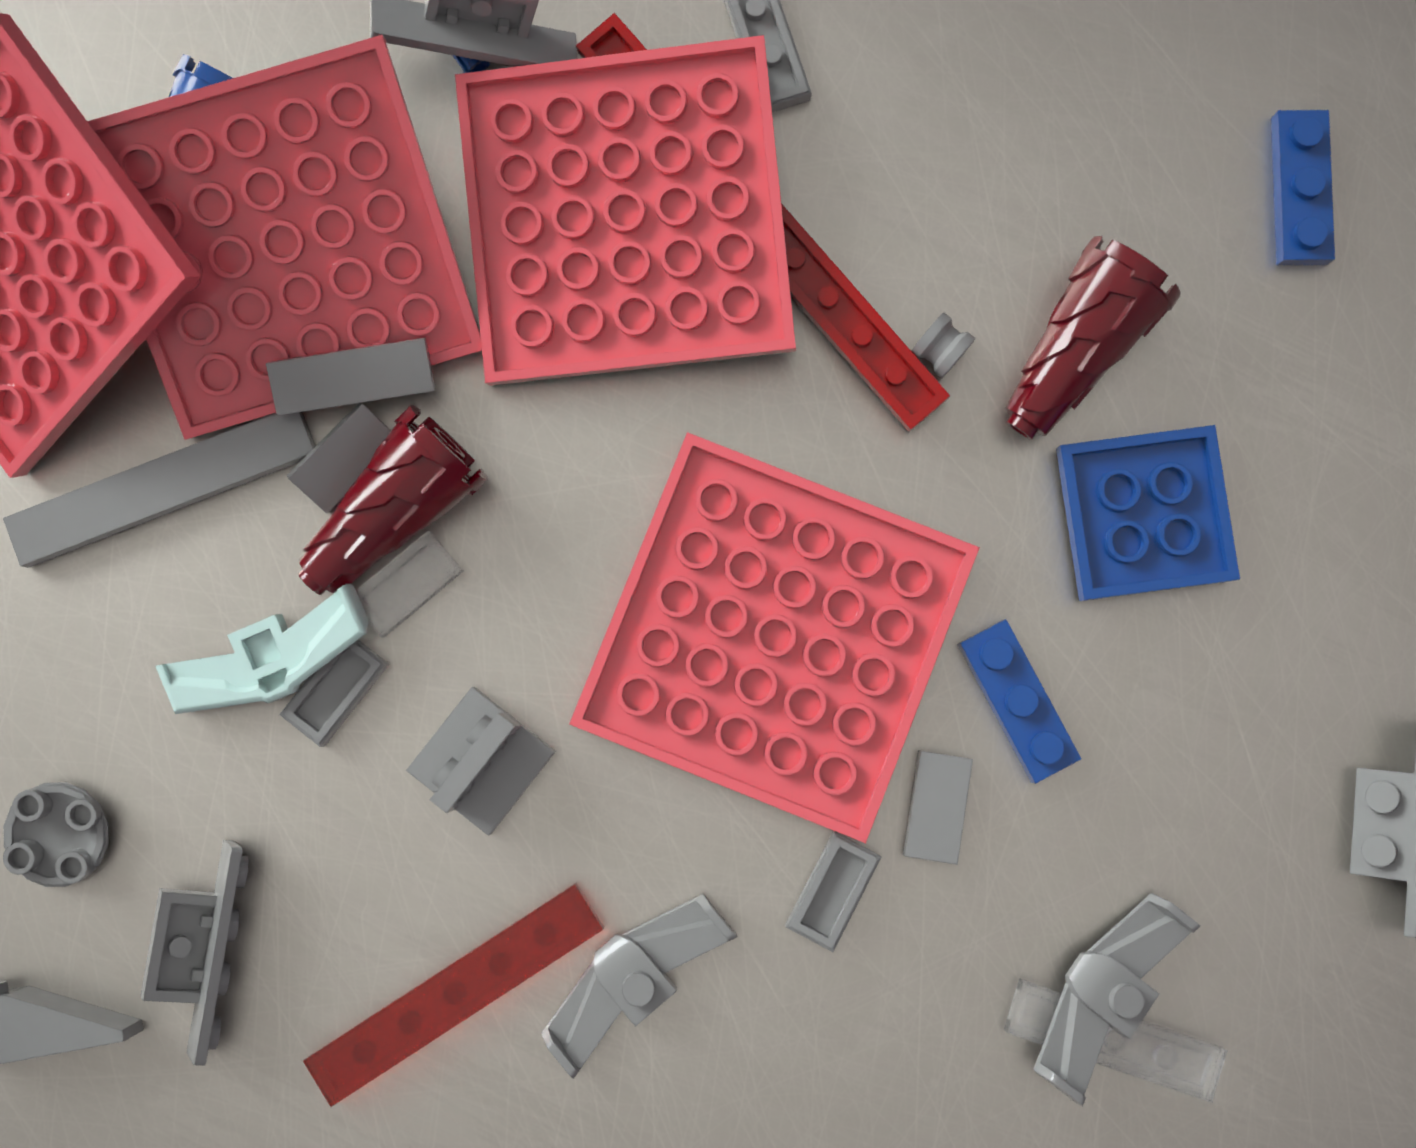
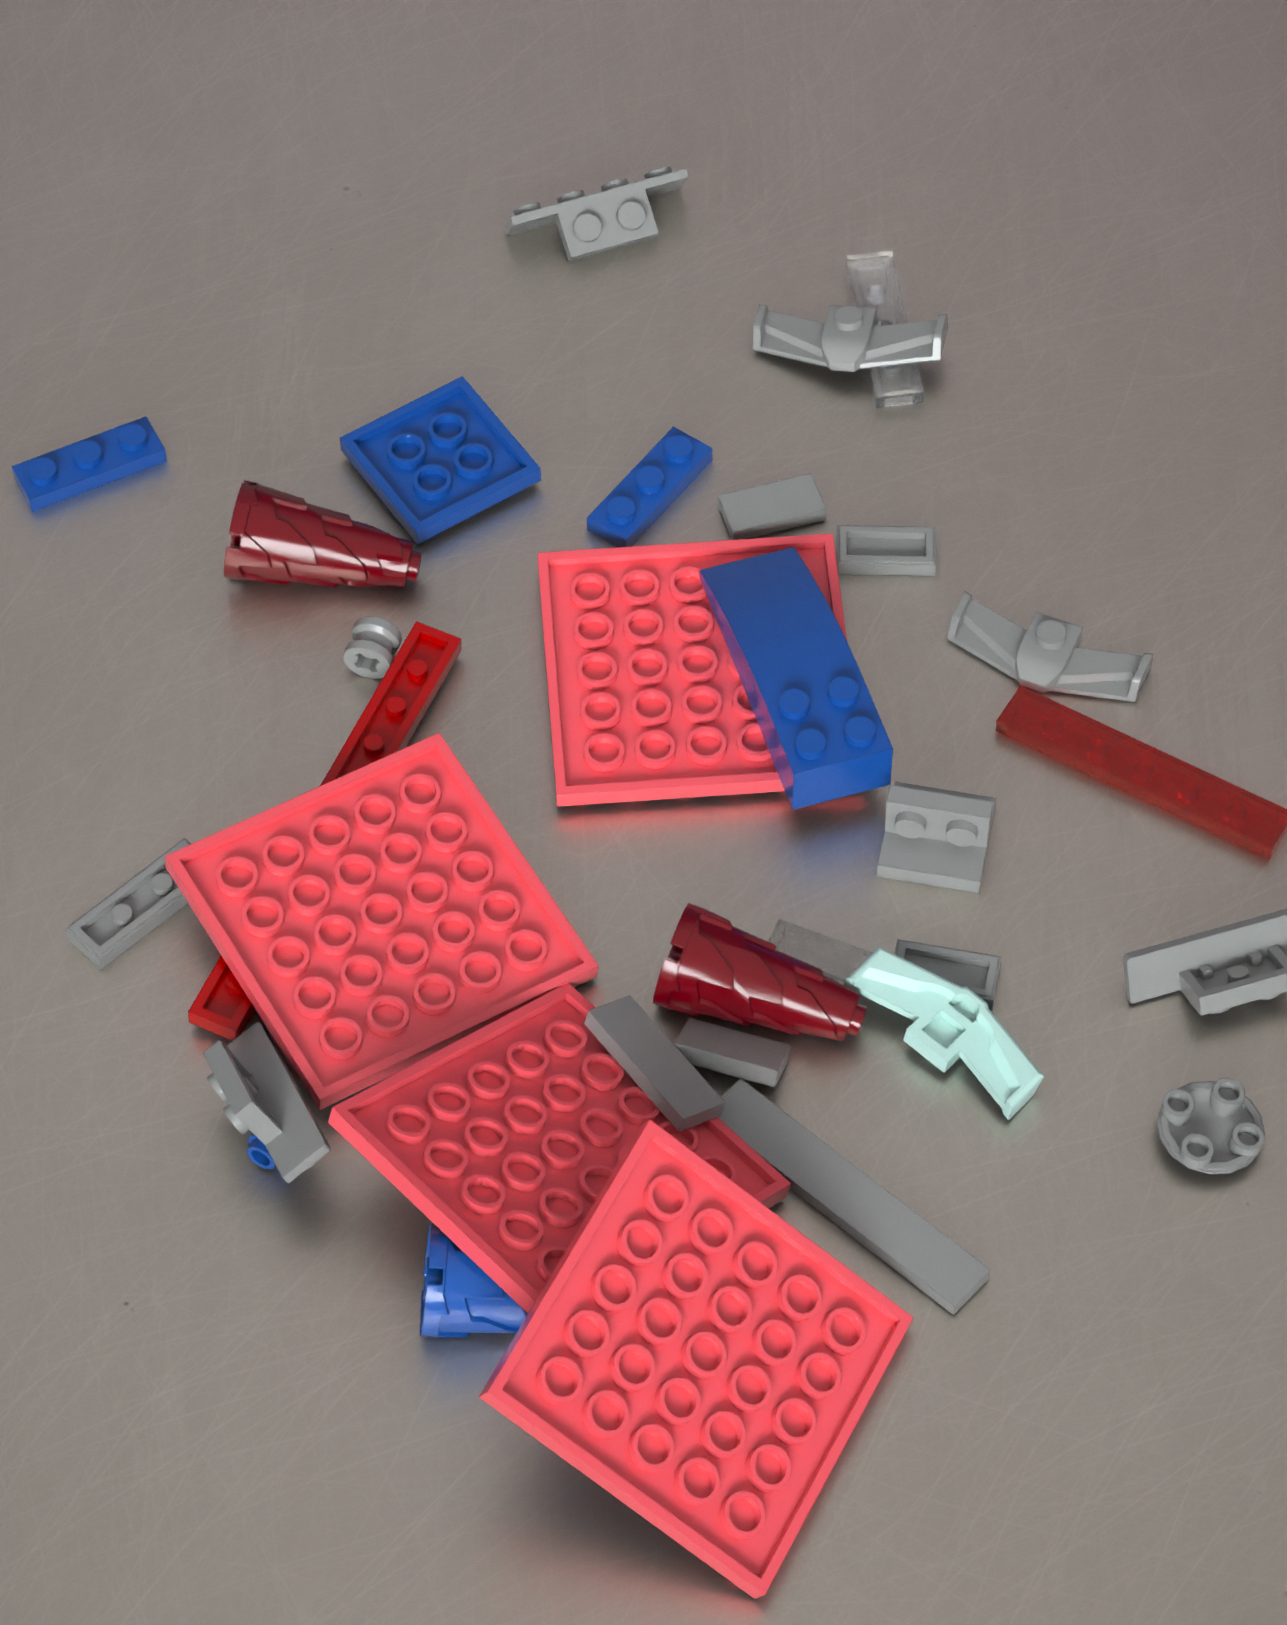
camera: 115 degrees left, 30 degrees down
none -> blue slope [699,547,893,810]

